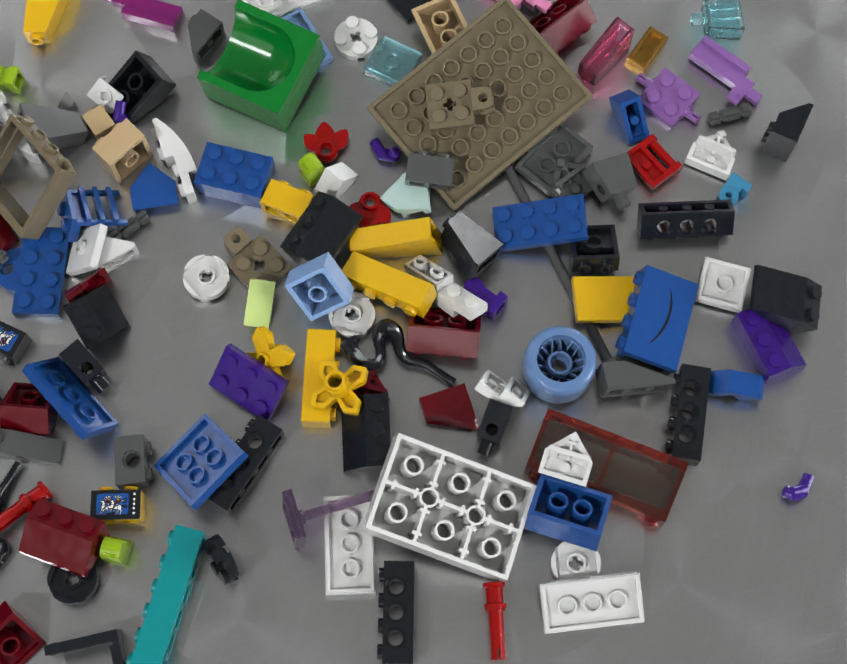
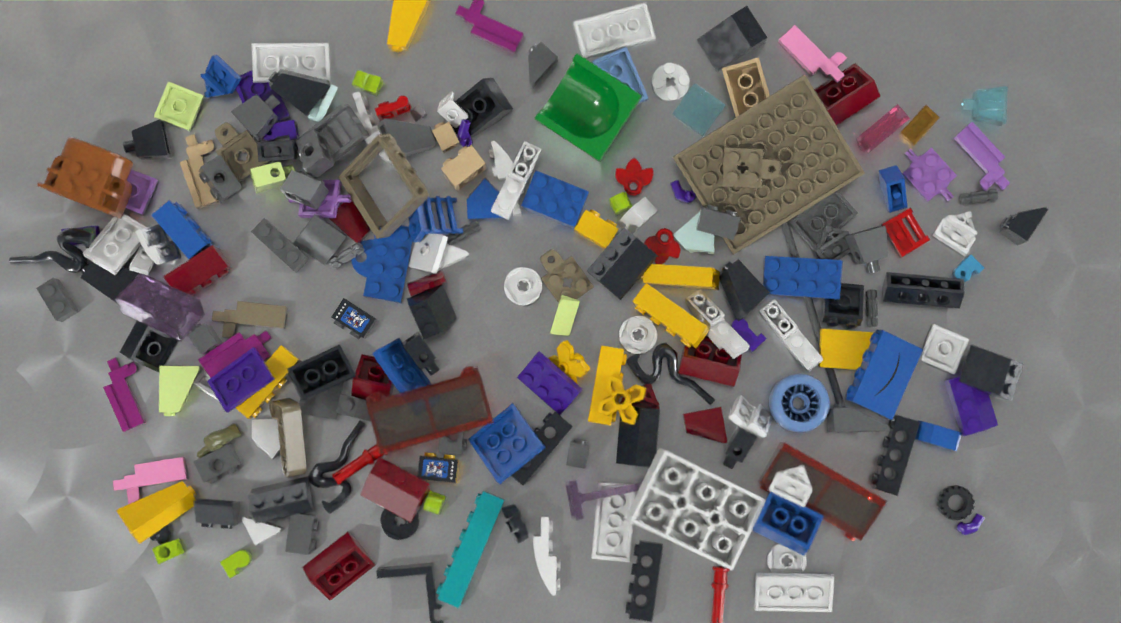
camera: 10 degrees right, 15 degrees up
light blue brick [284,252,354,321] -> none
none -> windscreen [366,366,494,455]
none -> red plate [374,95,412,122]
none -> white slope [491,141,542,220]
none -> white slope [533,516,560,595]
none -> dark grey slope [566,439,590,469]
none -> white slope [759,299,823,372]
none -> dark grey axle [866,289,878,327]
none -> black tyre [937,485,975,520]

